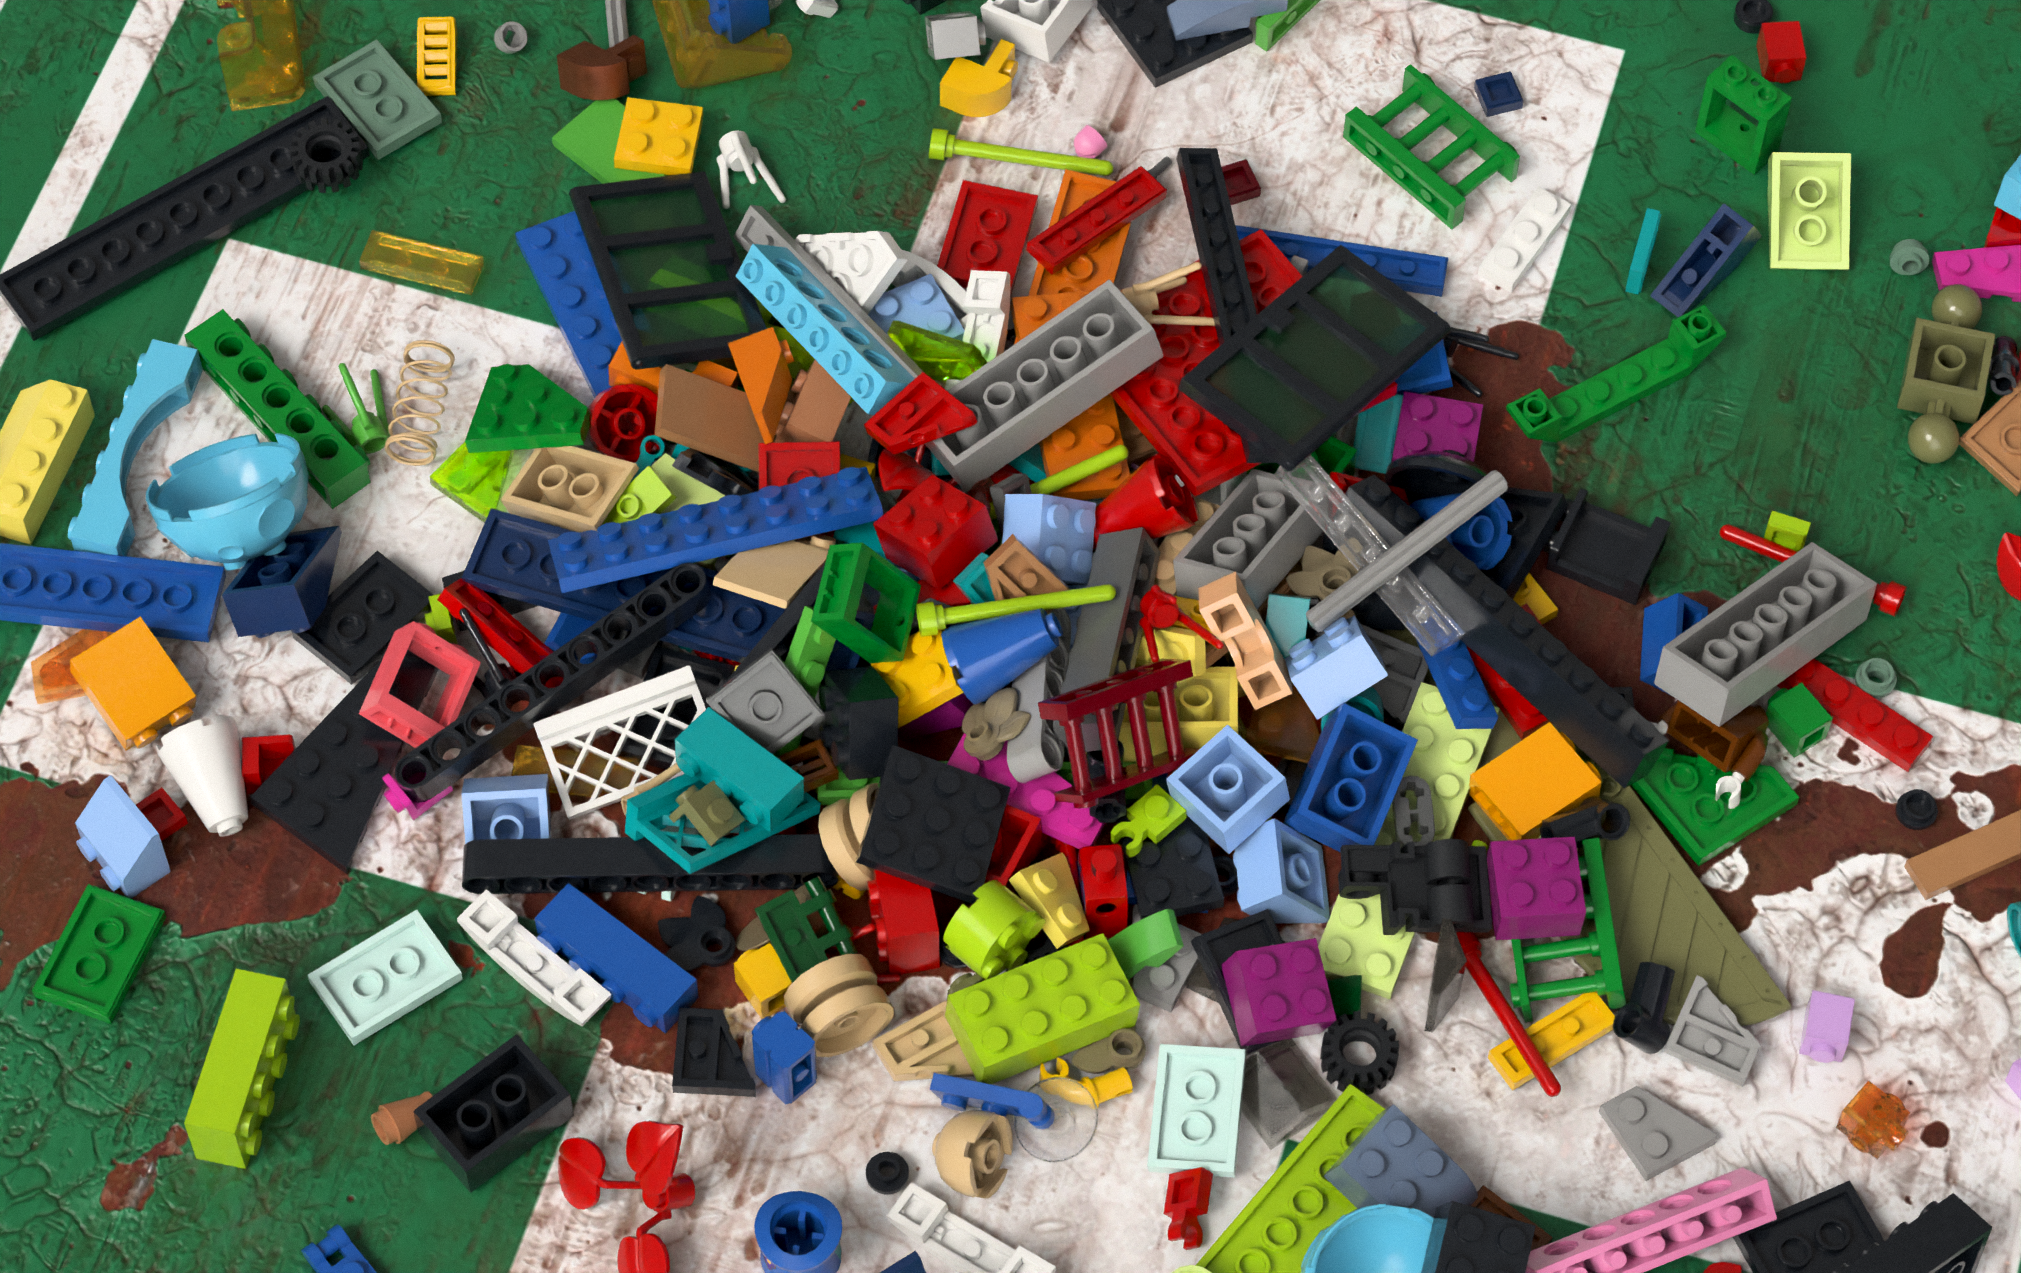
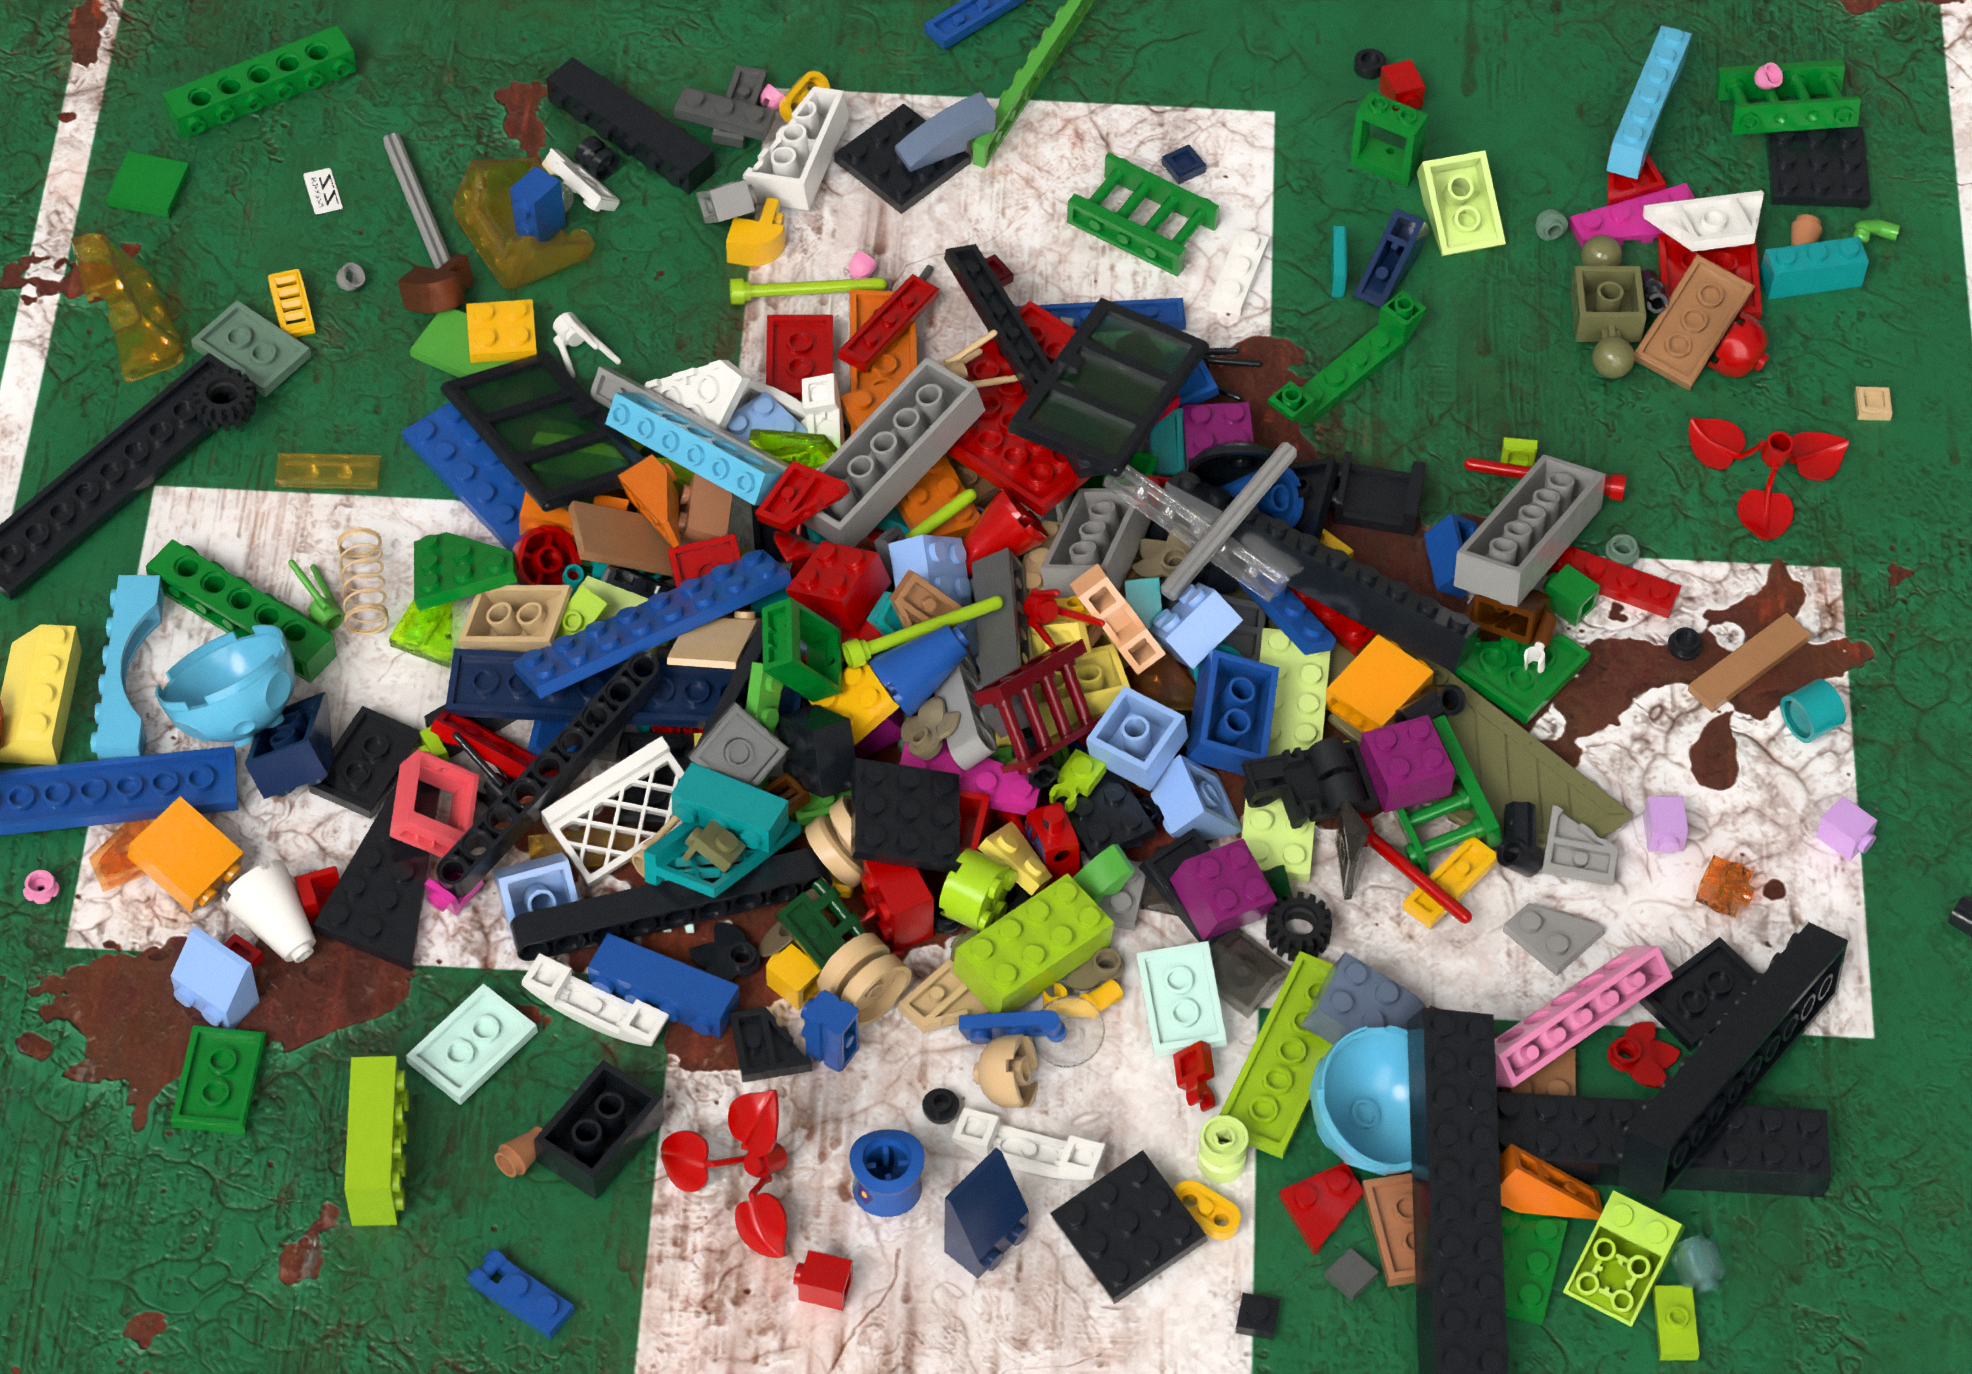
camera: 15 degrees left, 5 degrees down
dark grey beam [1392,776,1435,849] -> none

